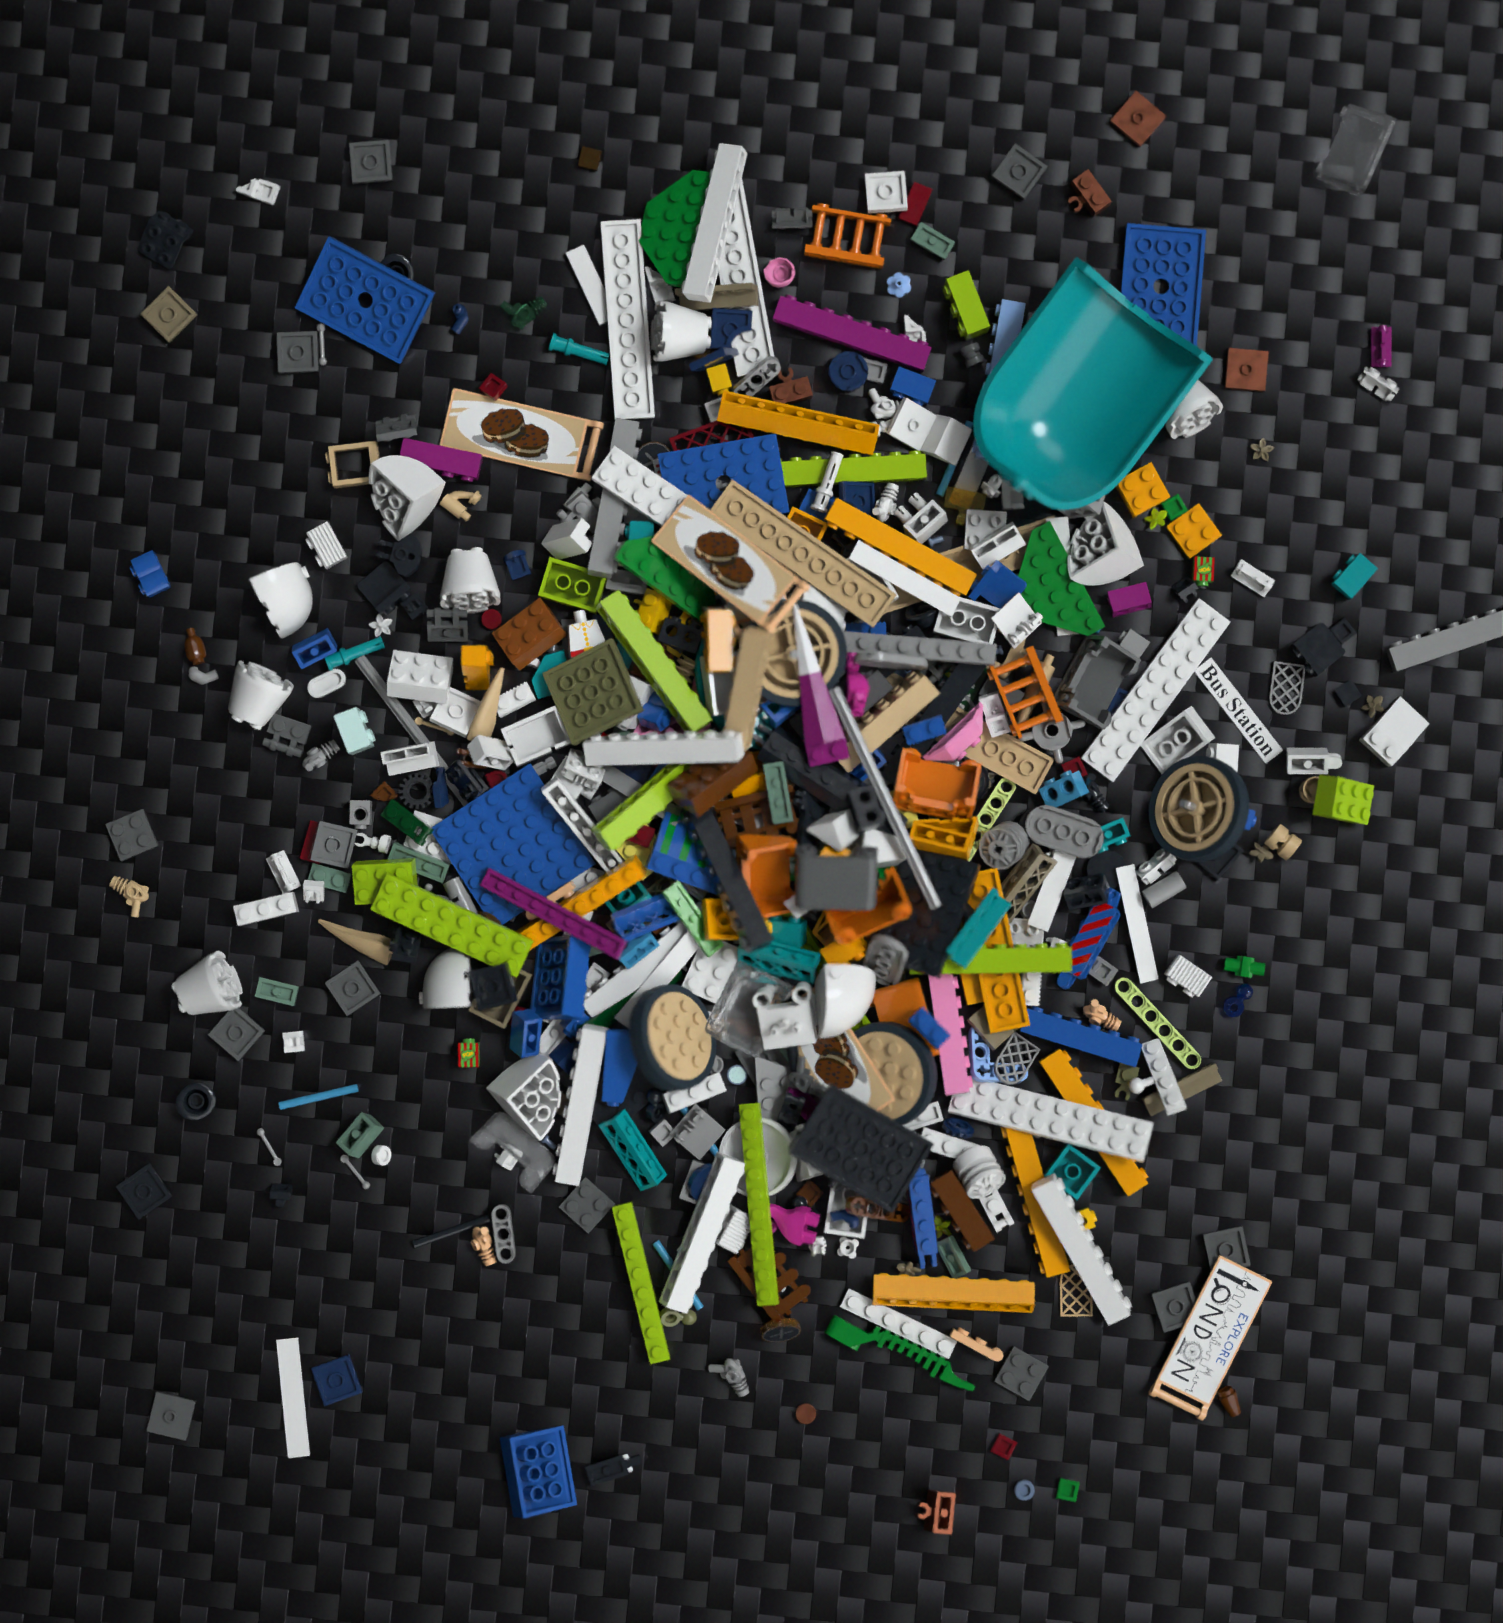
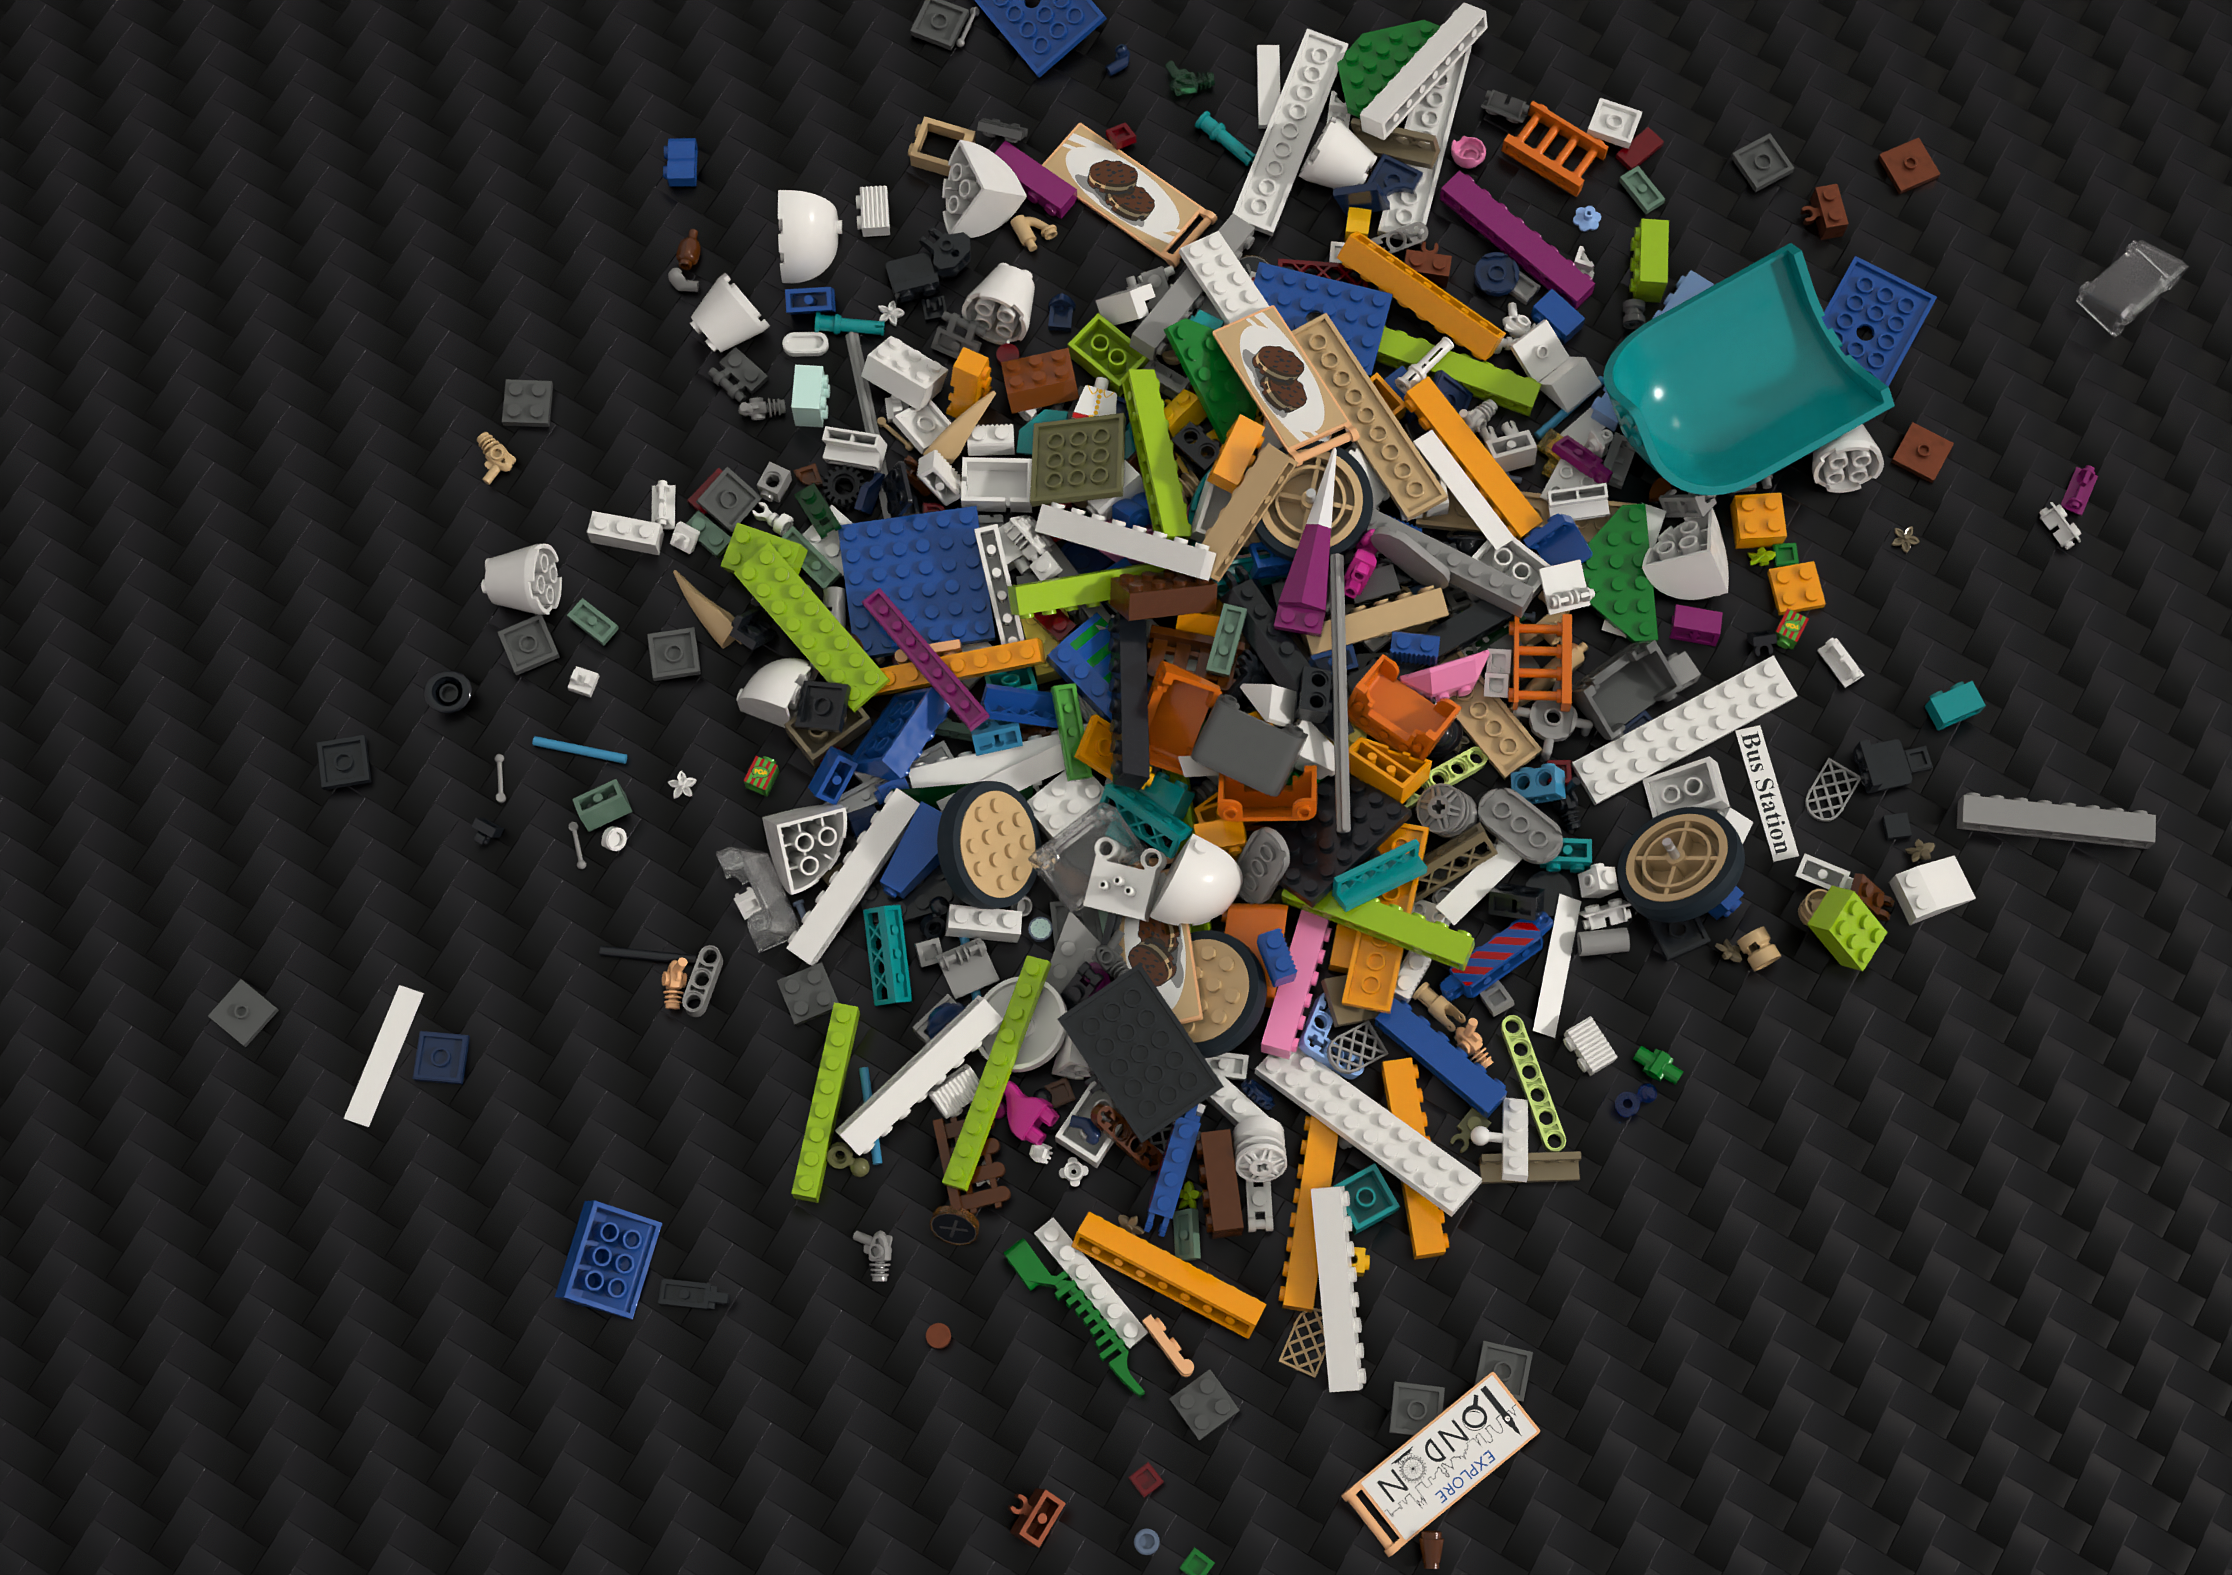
camera: 30 degrees right, 15 degrees down
none -> white plant [668,771,697,799]
none -> white plate [1029,551,1063,581]
none -> tan piece [1412,982,1466,1032]
none -> magenta hinge [1551,435,1613,484]
none -> white brick [1578,863,1619,898]
none -> reddish brown hinge [1850,873,1895,921]

